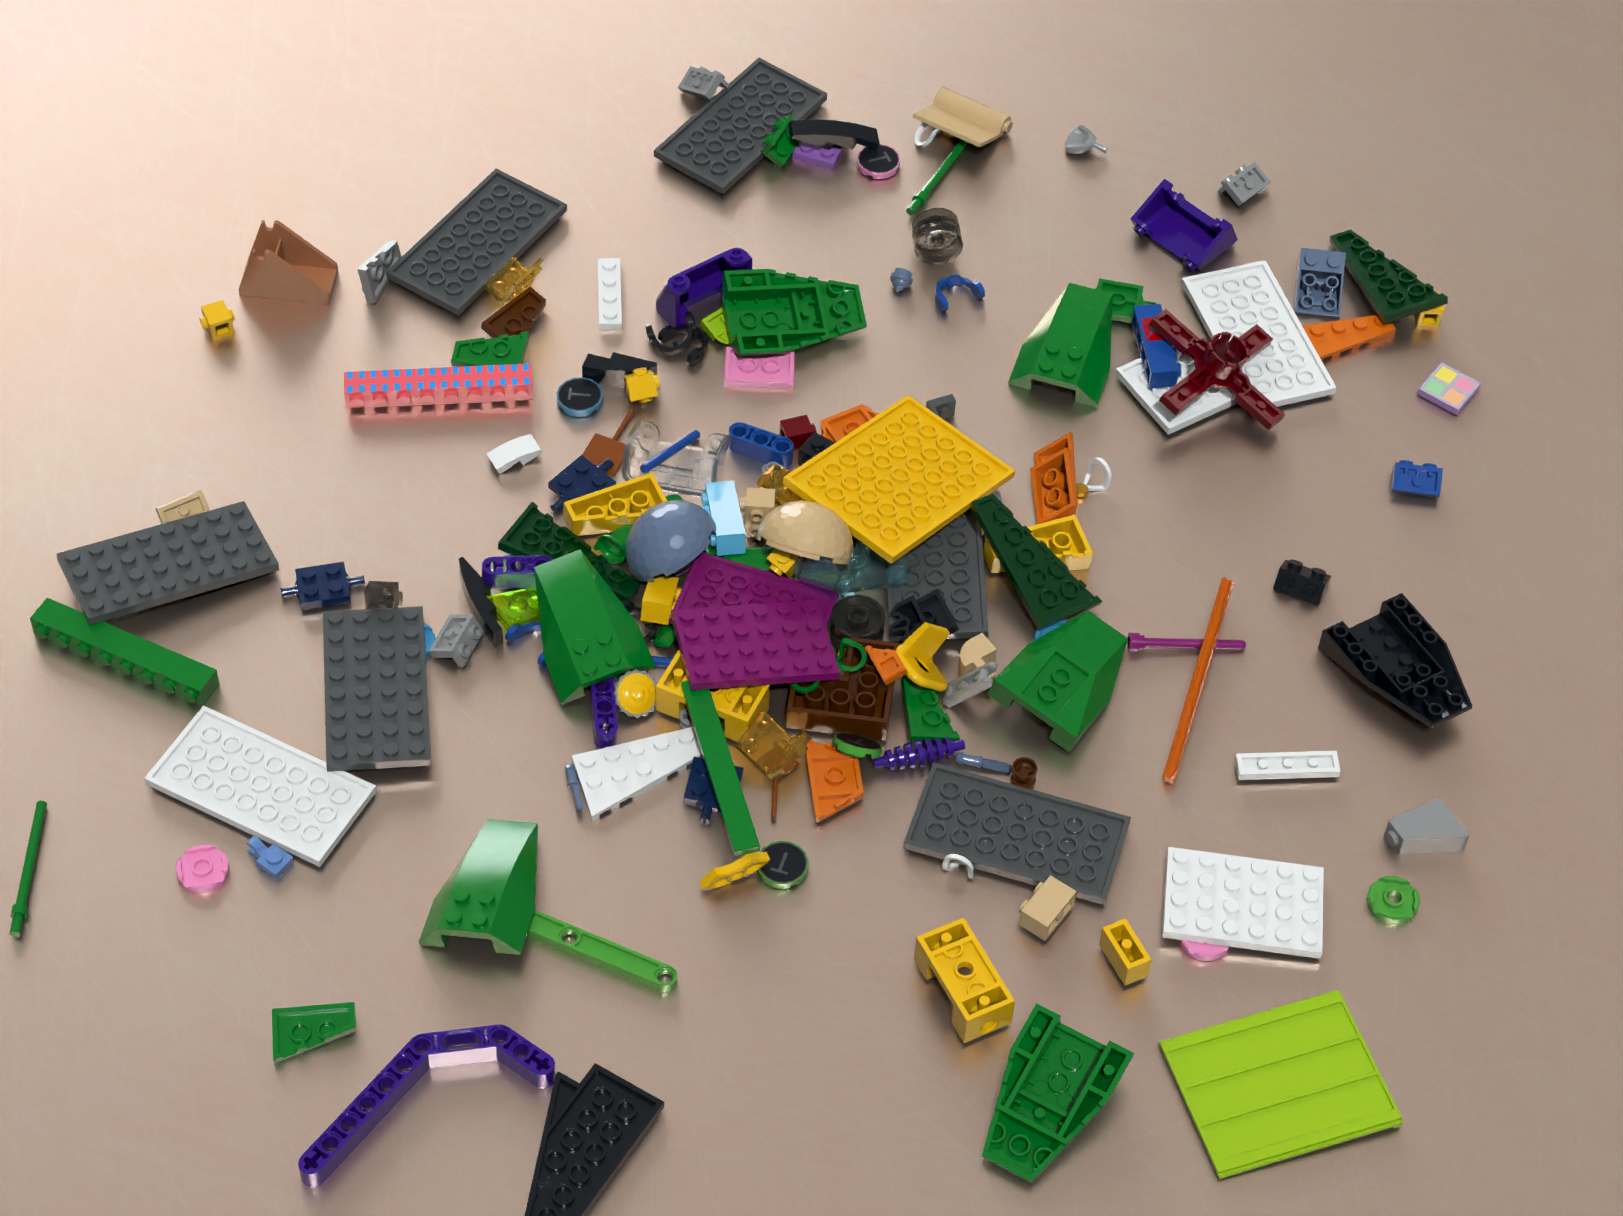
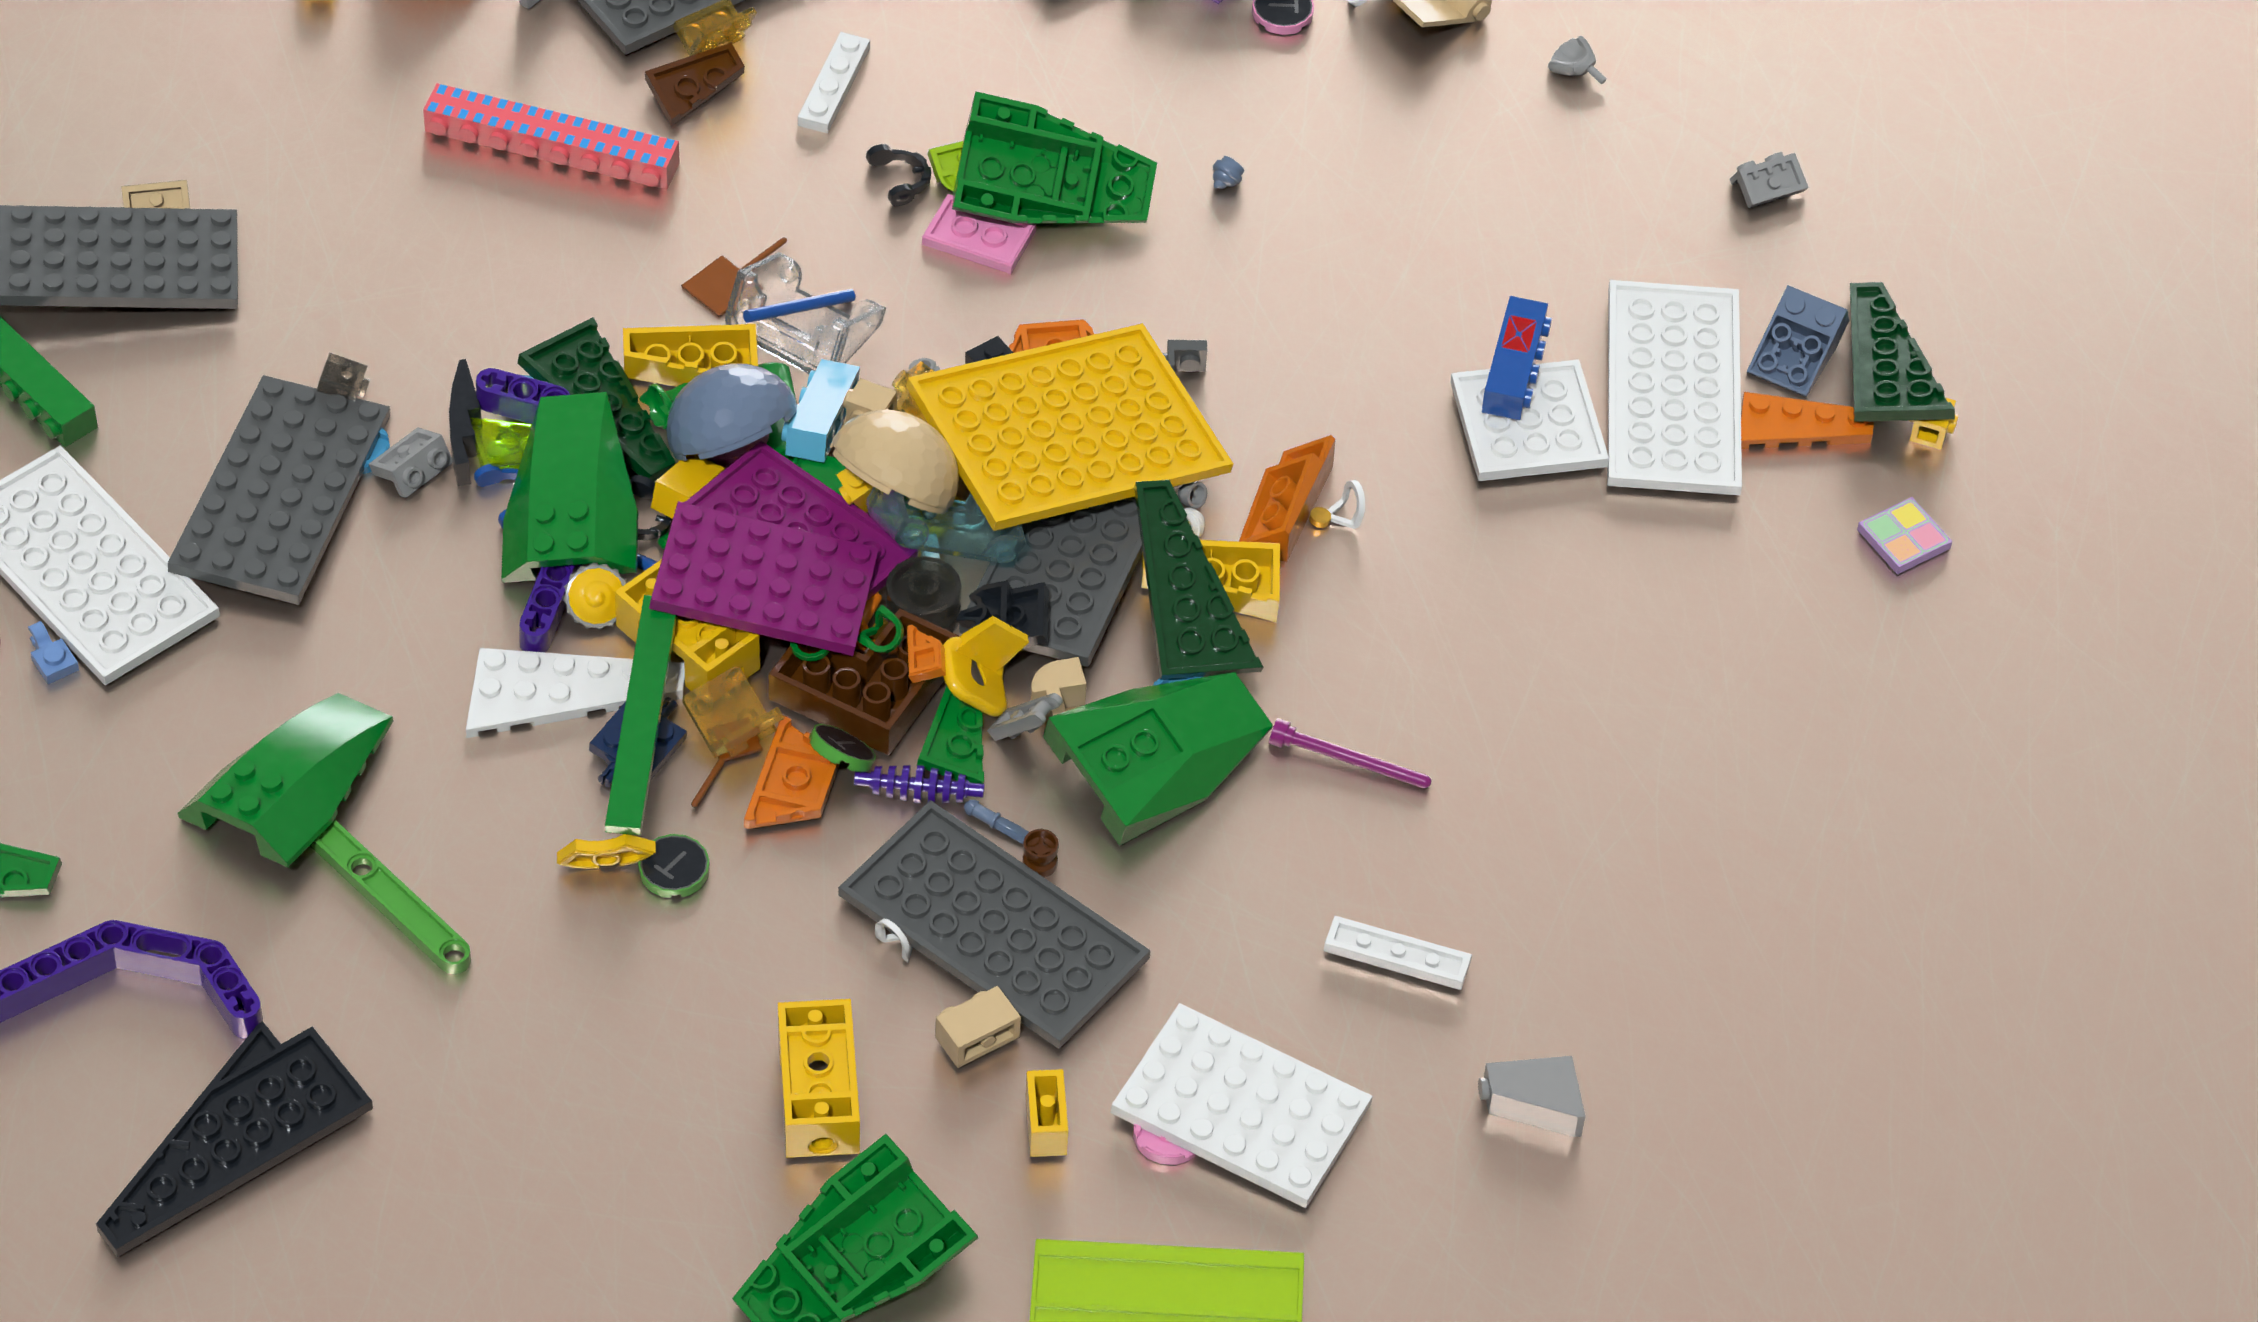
camera: 20 degrees right, 0 degrees up
dark blue plate [280,561,365,610] -> none
green wing [451,331,529,367] -> none
white slope [487,434,542,474] -> none
dark blue plate [548,455,616,513] -> none
black tile [556,377,603,417] -> none
sand blue piece [565,764,583,810] -> none
black slope [582,352,657,386] -> none
yellow brick [623,368,660,403] -> none
black piece [645,311,696,355] -> none
dark purple windscreen [656,248,752,328] -> none
blue beam [729,422,793,468] -> none
dark red brick [779,415,817,452] -> none
green bar [906,139,969,215] -> none
clear smoke wheel [910,208,963,265] -> none
blue piece [935,275,985,312] -> none
green wedge [1008,283,1113,407] -> none
green plate [1095,278,1156,324] -> none
dark purple windscreen [1130,179,1238,272] -> none
dark red piece [1149,309,1285,431] -> none
orange axle [1162,577,1234,784] -> none
black bracket [1273,559,1331,605] -> none
black wedge [1318,593,1472,729] -> none
bright green tile [1366,876,1420,924] -> none
blue bracket [1391,460,1443,498] -> none

